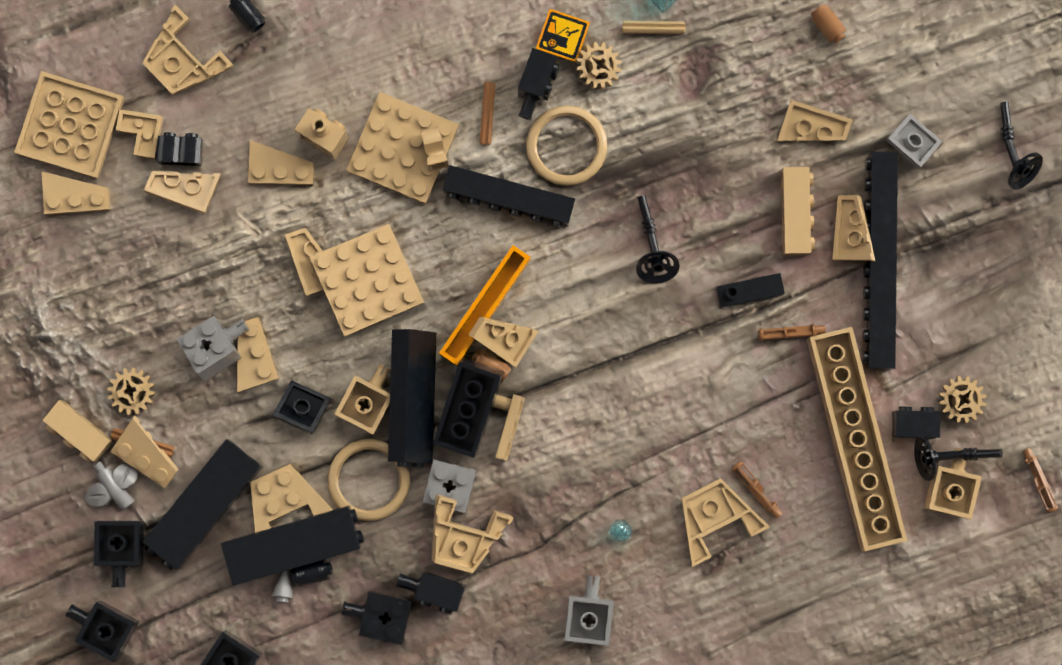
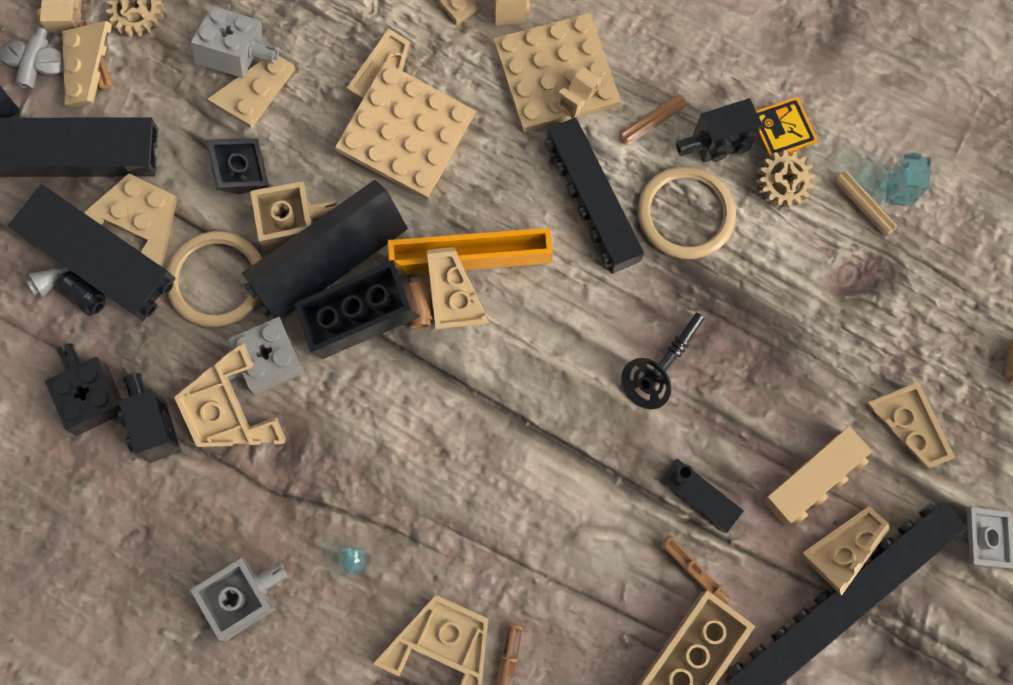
camera: 50 degrees right, 10 degrees down
tan piece [493,394,525,461] -> none

